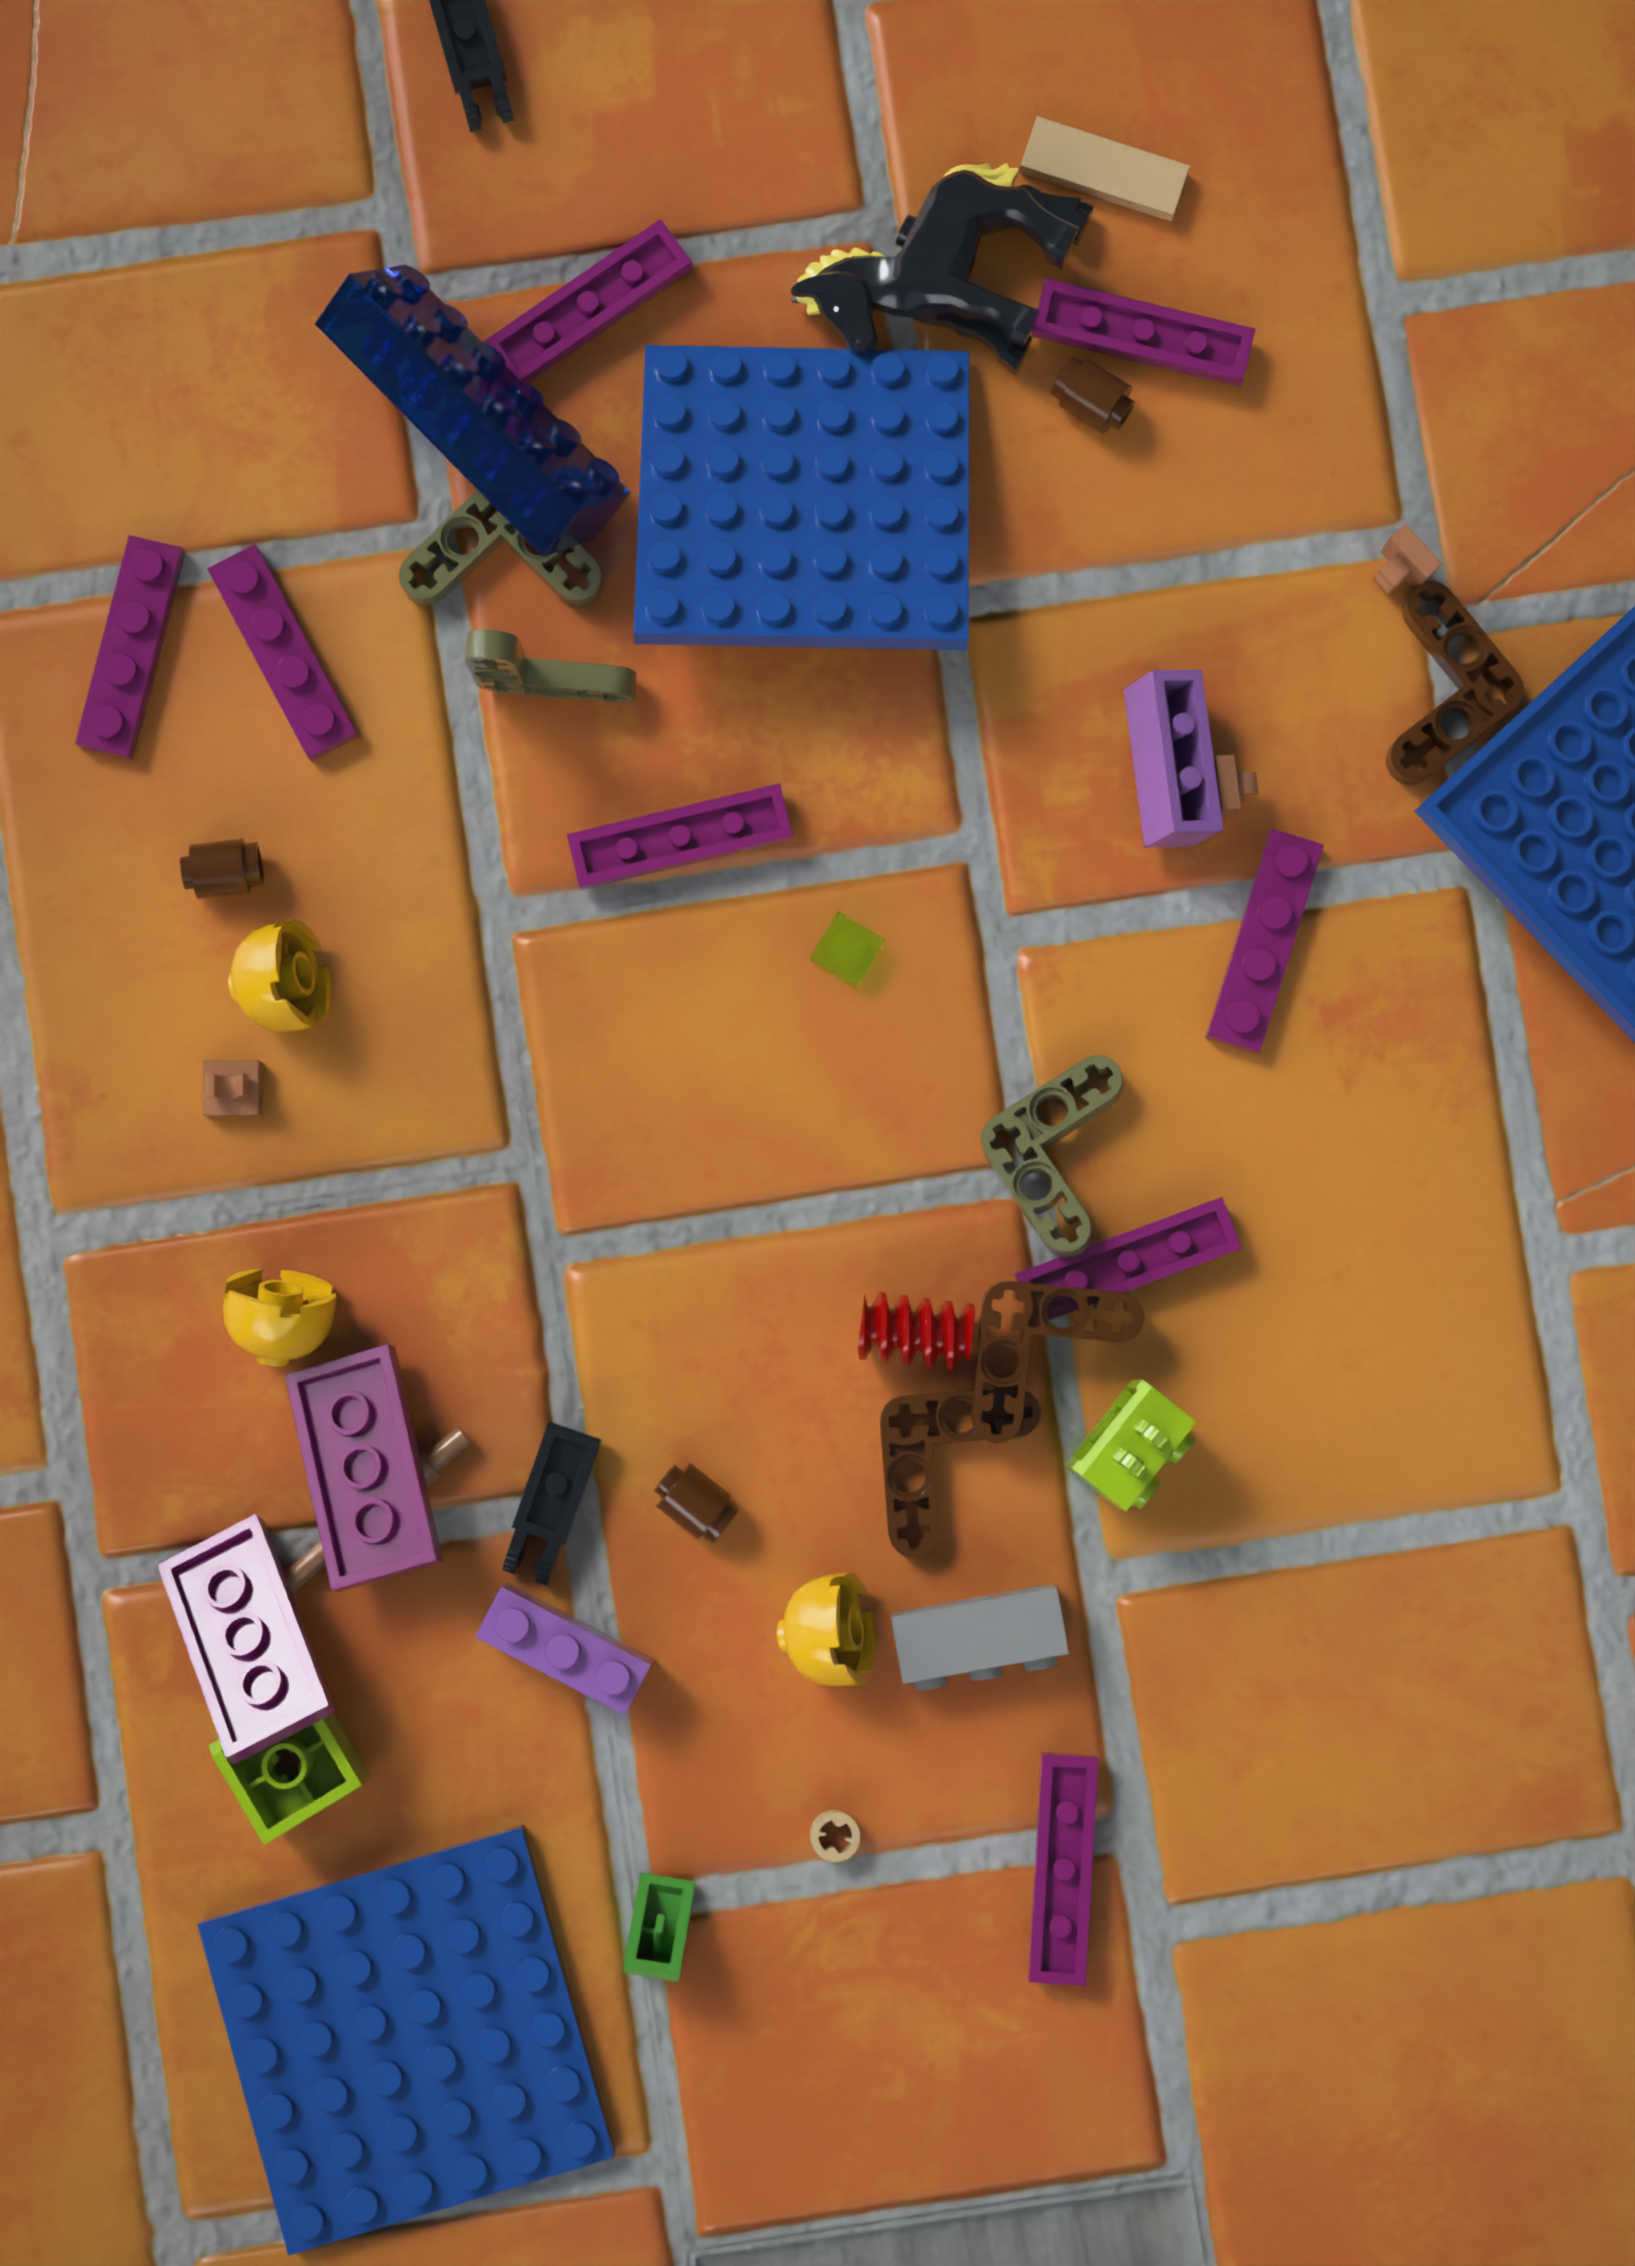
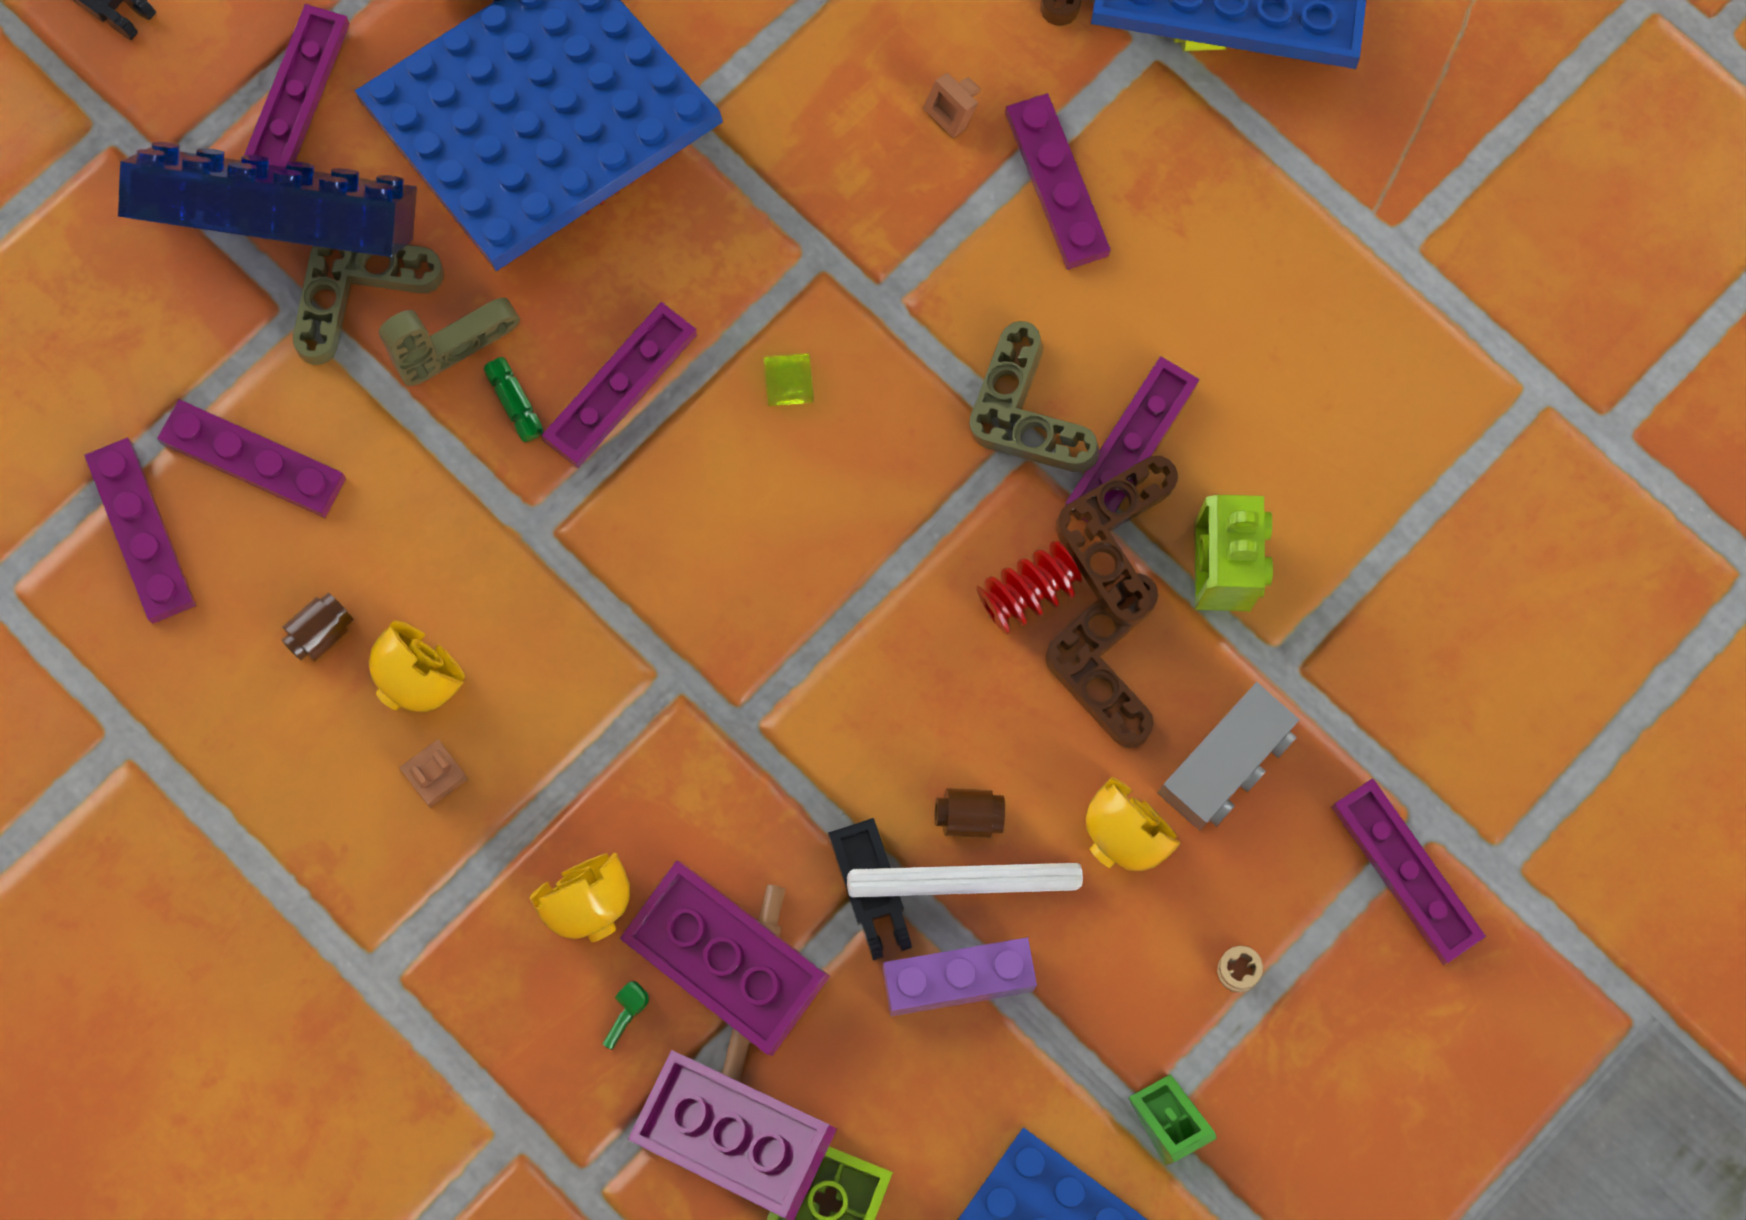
camera: 40 degrees left, 10 degrees down
medium lavender brick [1124,670,1223,848] -> none
none -> green axle [484,357,544,442]
none -> green hand [602,981,649,1050]
none -> white axle [847,863,1083,897]

